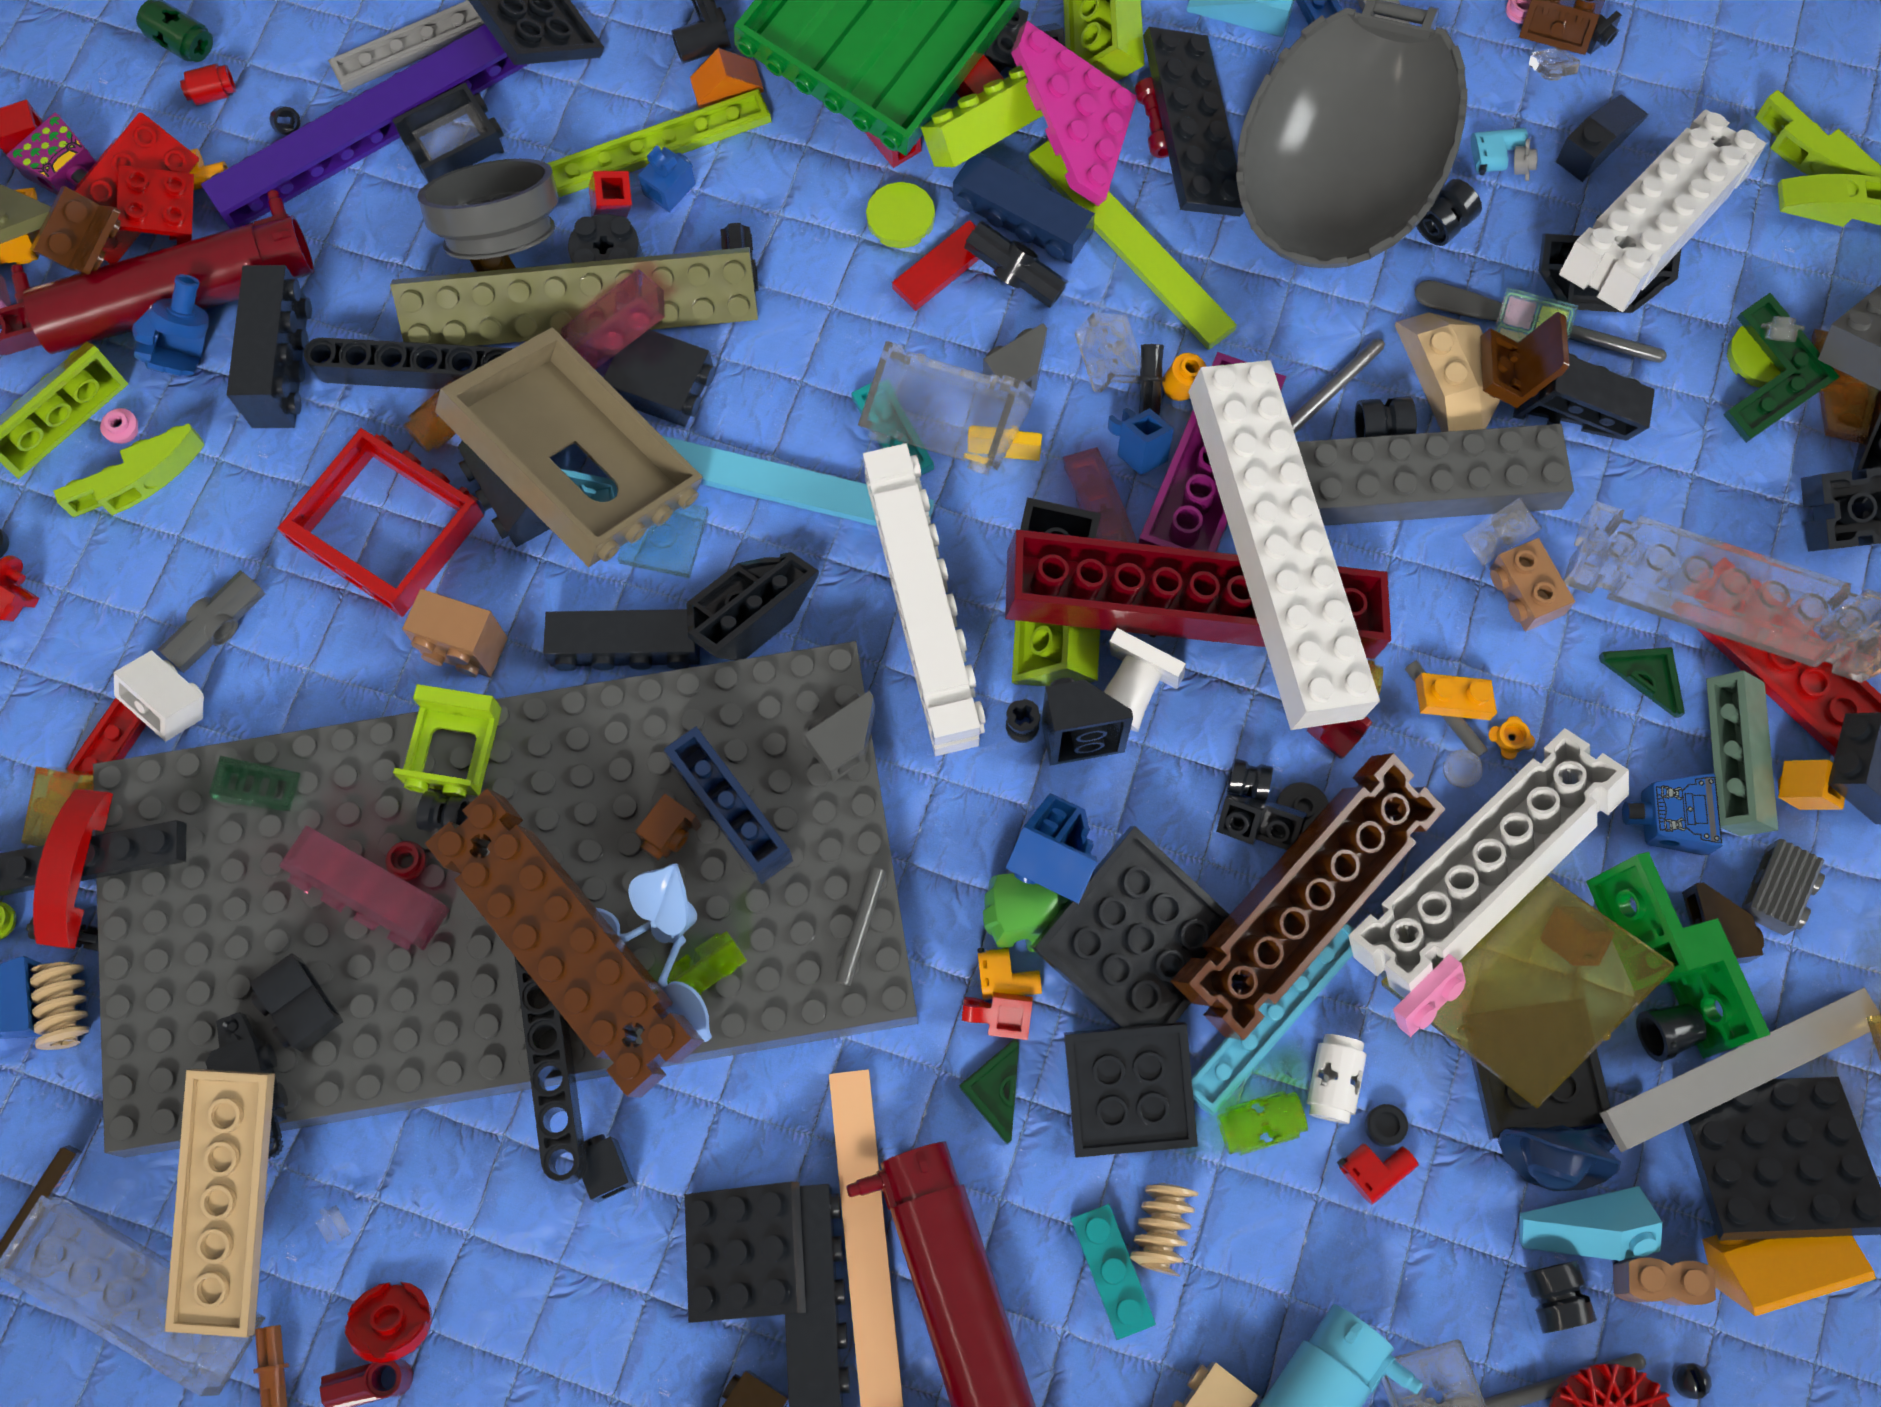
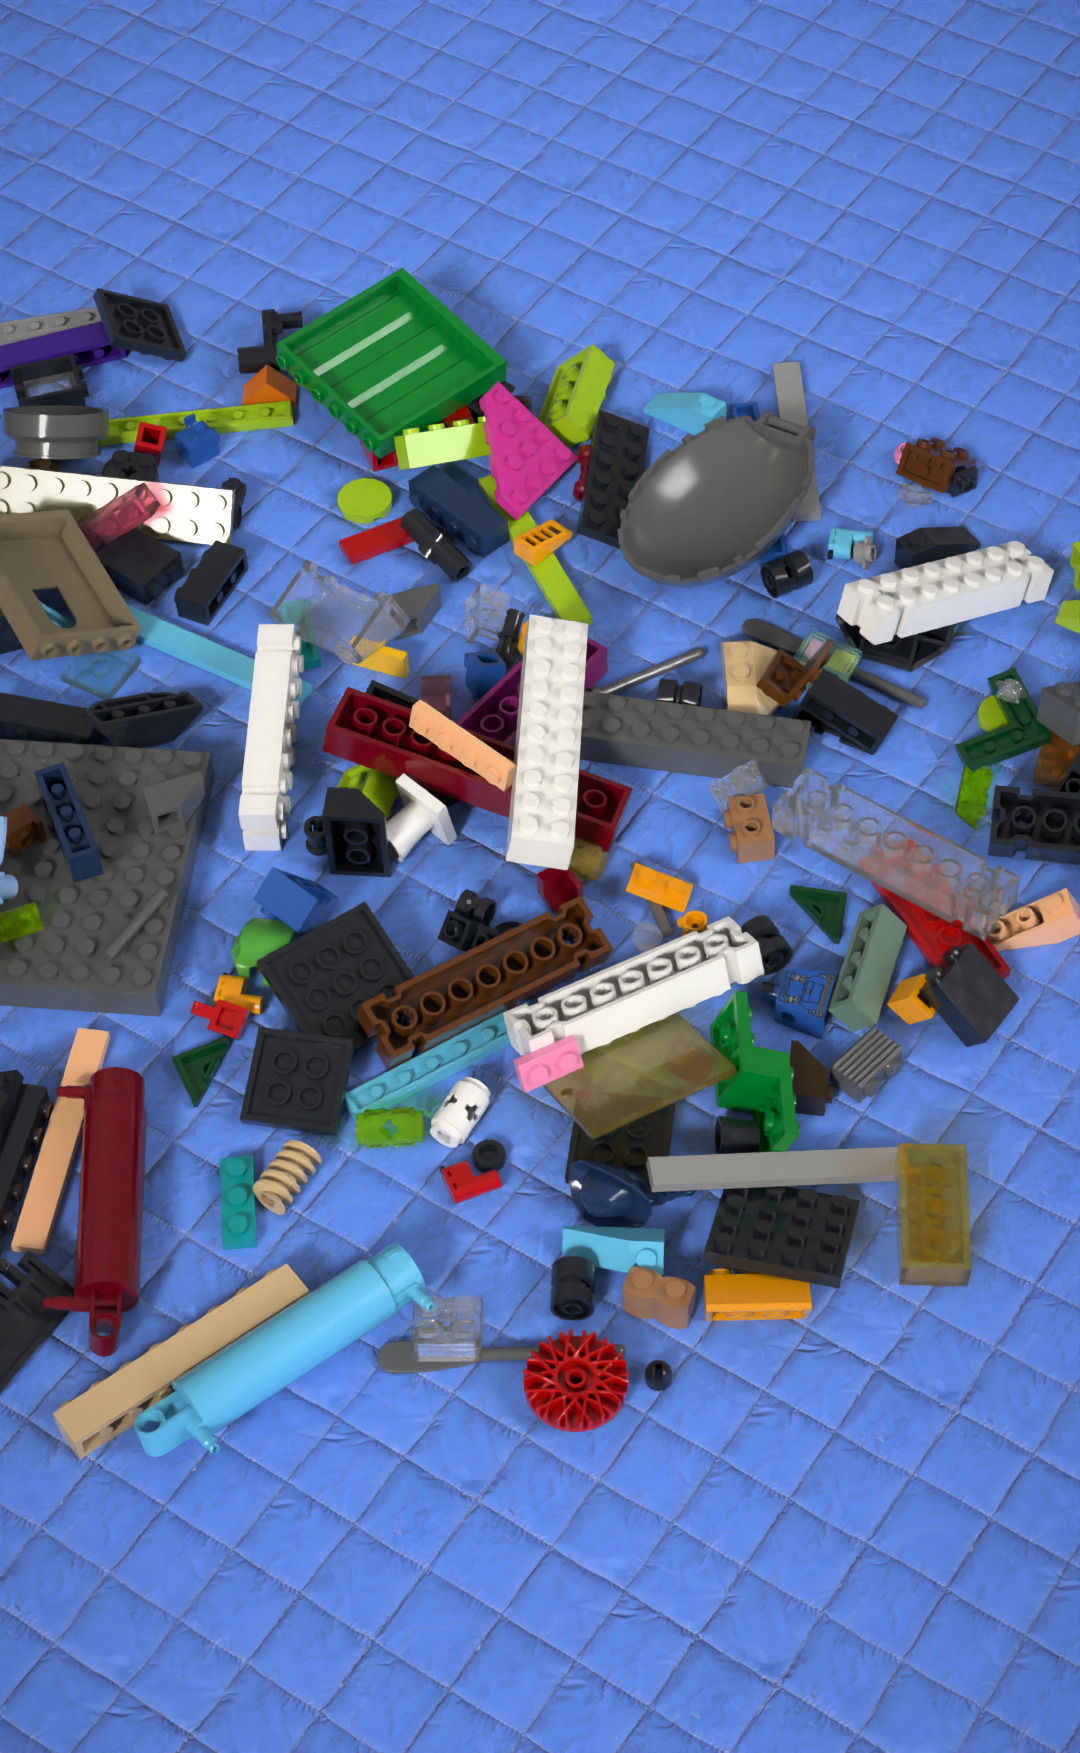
camera: 15 degrees right, 20 degrees down
none -> black brick [174,540,248,626]
none -> light nougat plate [409,699,516,792]
none -> light orange slope [513,519,573,567]
none -> black wheel [741,915,793,975]
none -> clear neon green hinge [954,766,993,829]

